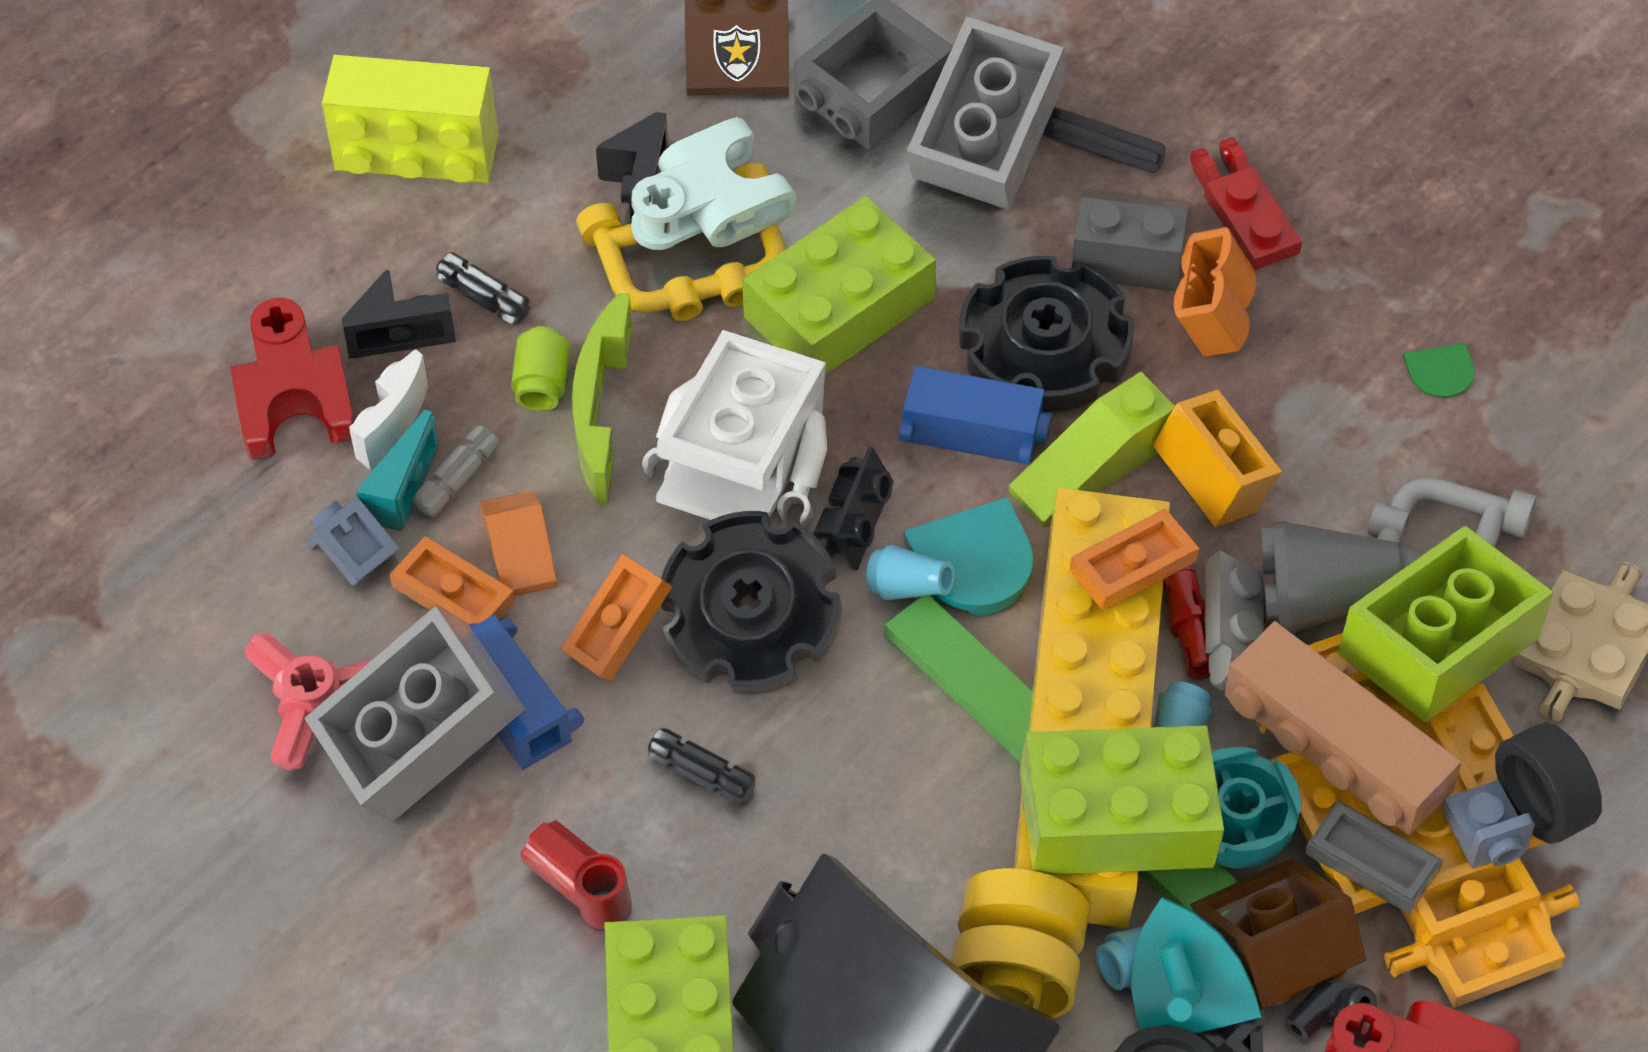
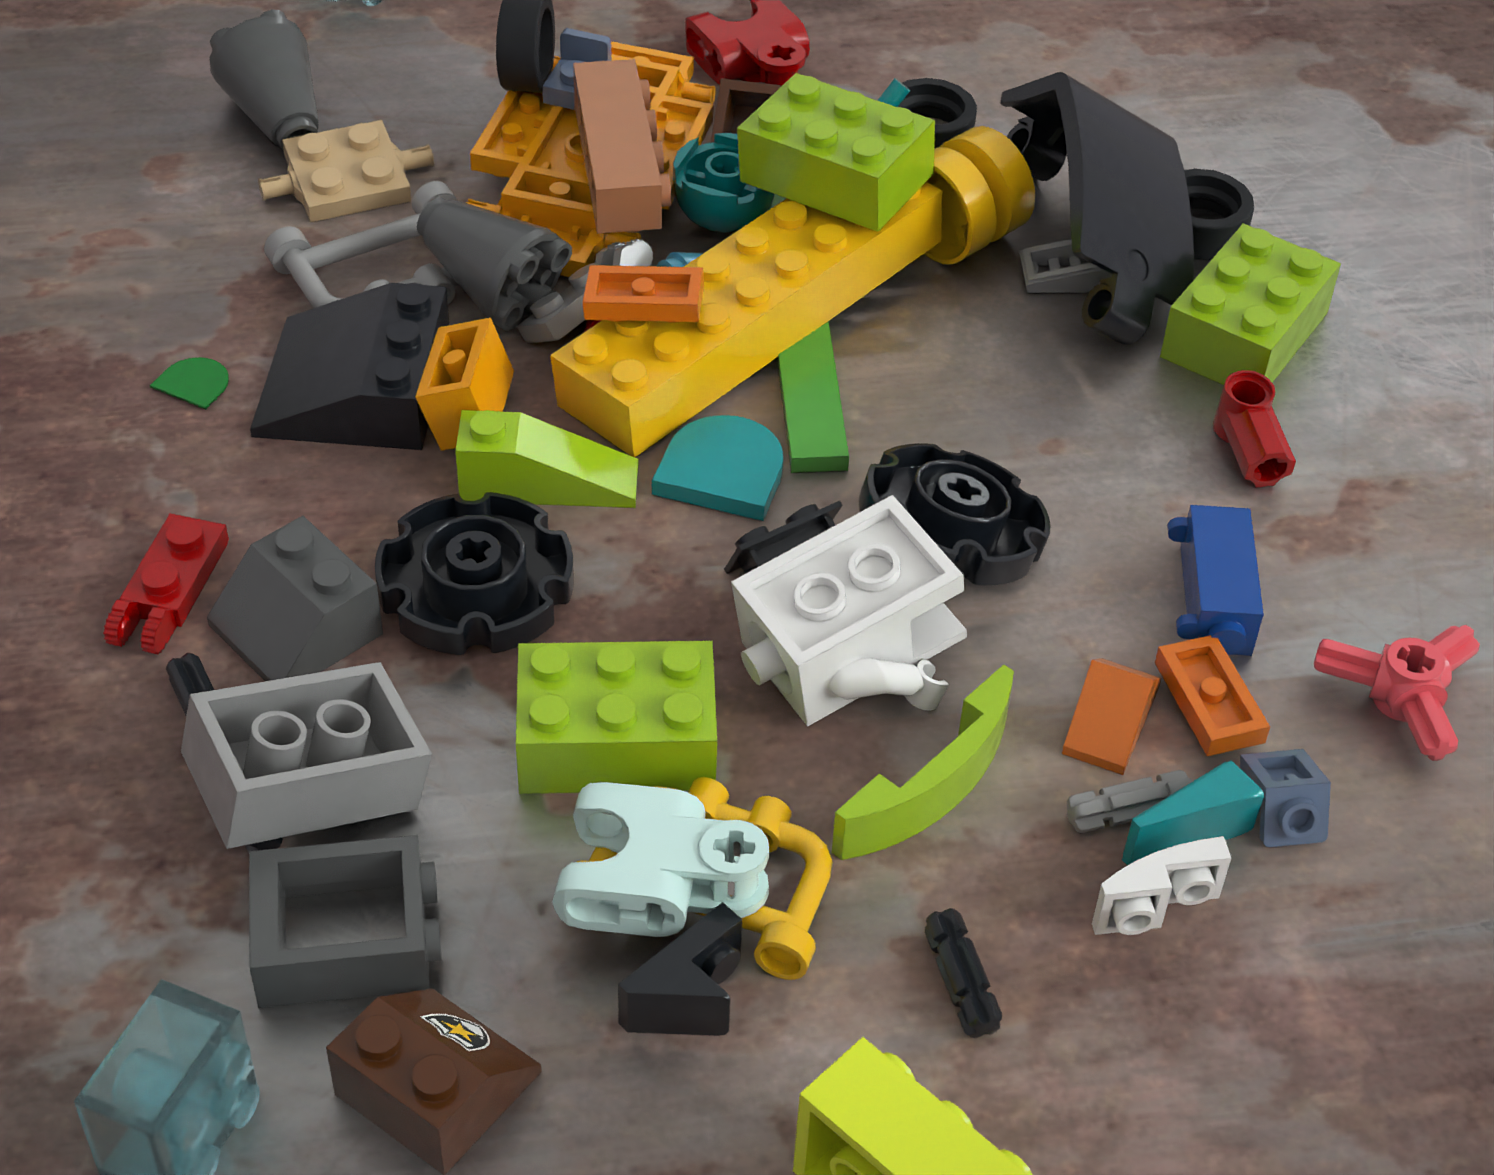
camera: 145 degrees left, 10 degrees down
red piece [230,297,354,460] -> none
light grey brick [304,605,526,821] -> none
black slope [342,270,456,359] -> none
lime brick [511,326,570,411] -> none
orange plate [560,554,673,683] -> none
black axle [648,728,756,805] -> none
medium azure cone [866,545,955,601] -> none
blue brick [899,366,1052,465] -> none
orange brick [1174,227,1257,357] -> none
dark grey tile [1305,800,1443,914] -> none
lime brick [1338,526,1554,723] -> none
none -> black slope [250,283,449,450]

